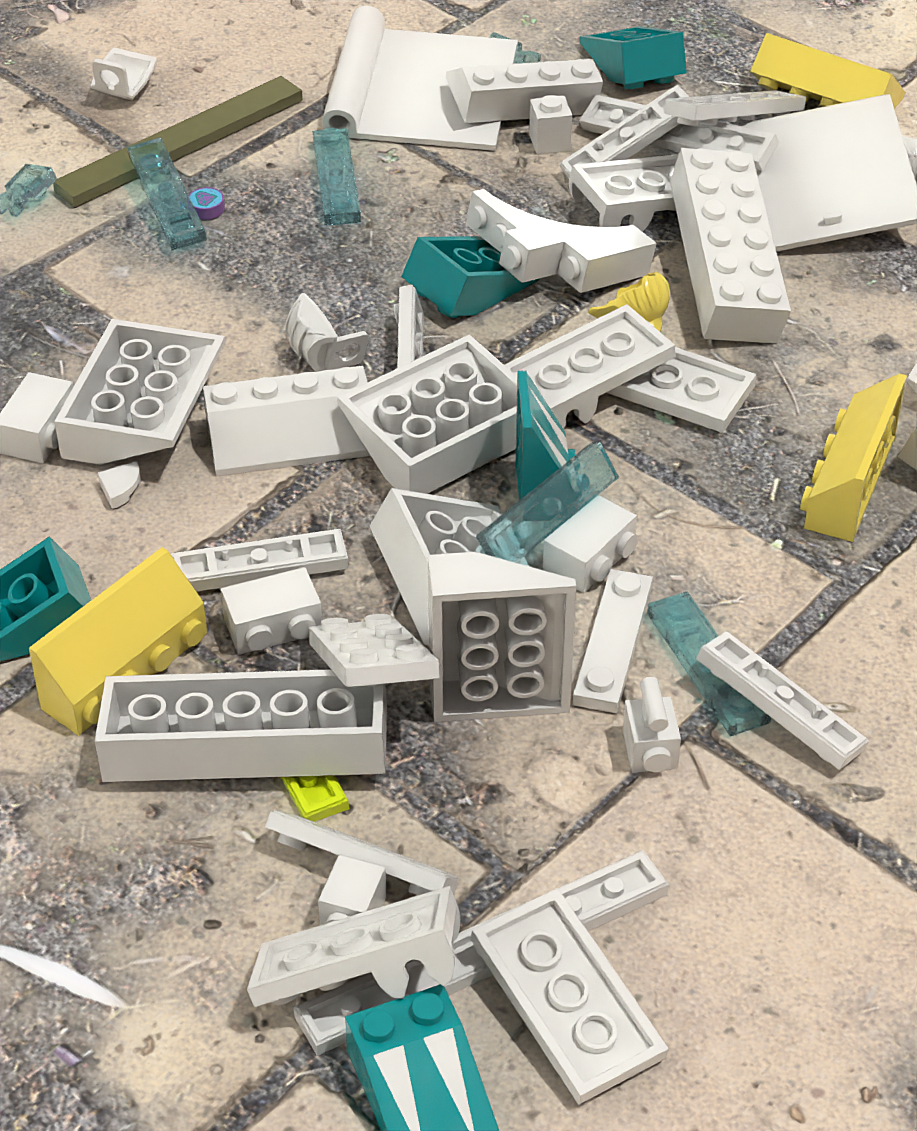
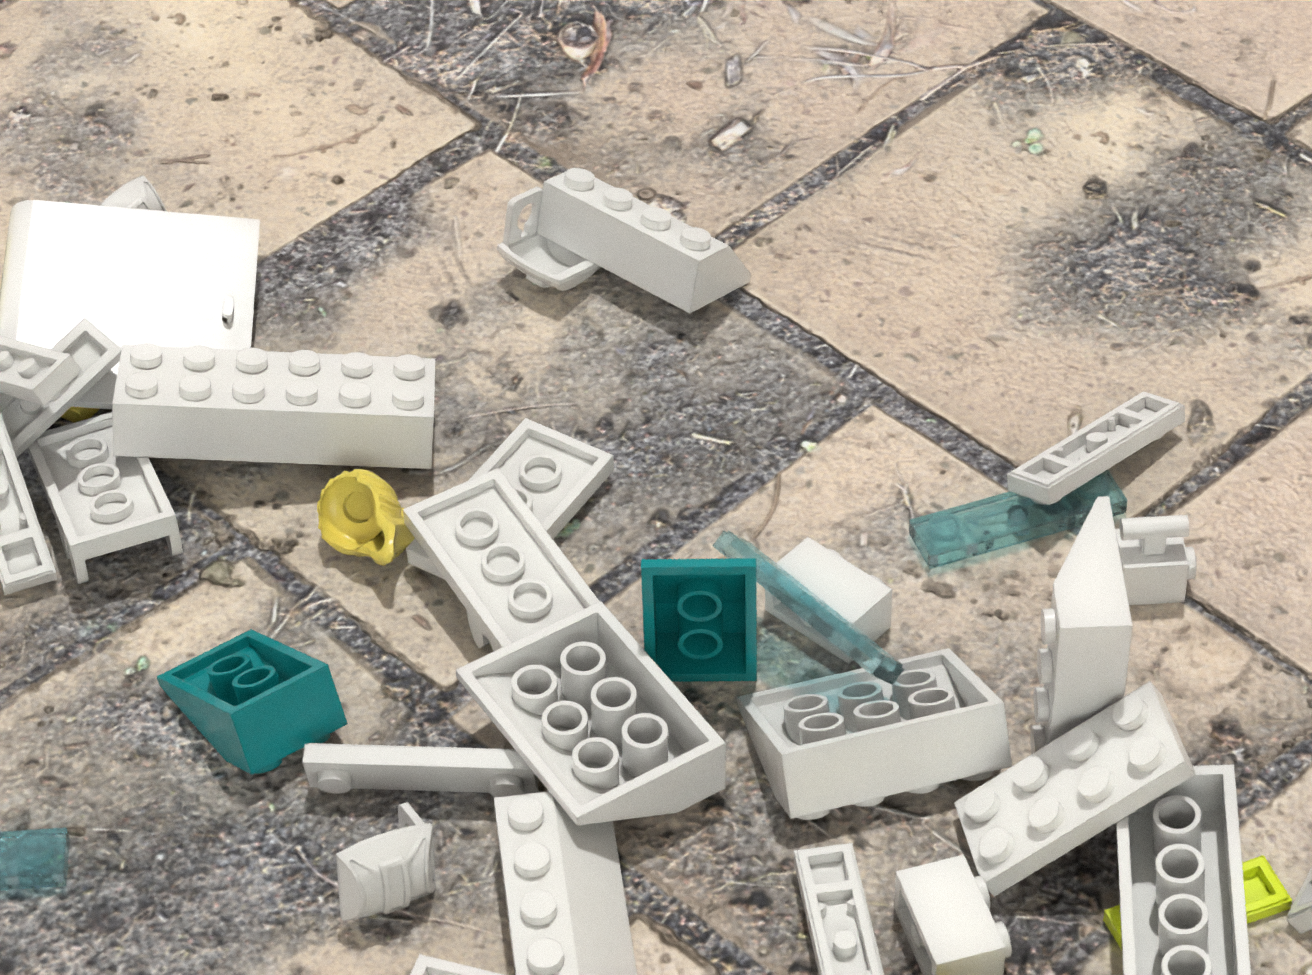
camera: 85 degrees left, 0 degrees up
white arch [466,189,657,293] -> none
white plate [573,569,653,714] -> none
light yellow slope [800,373,907,542] -> none

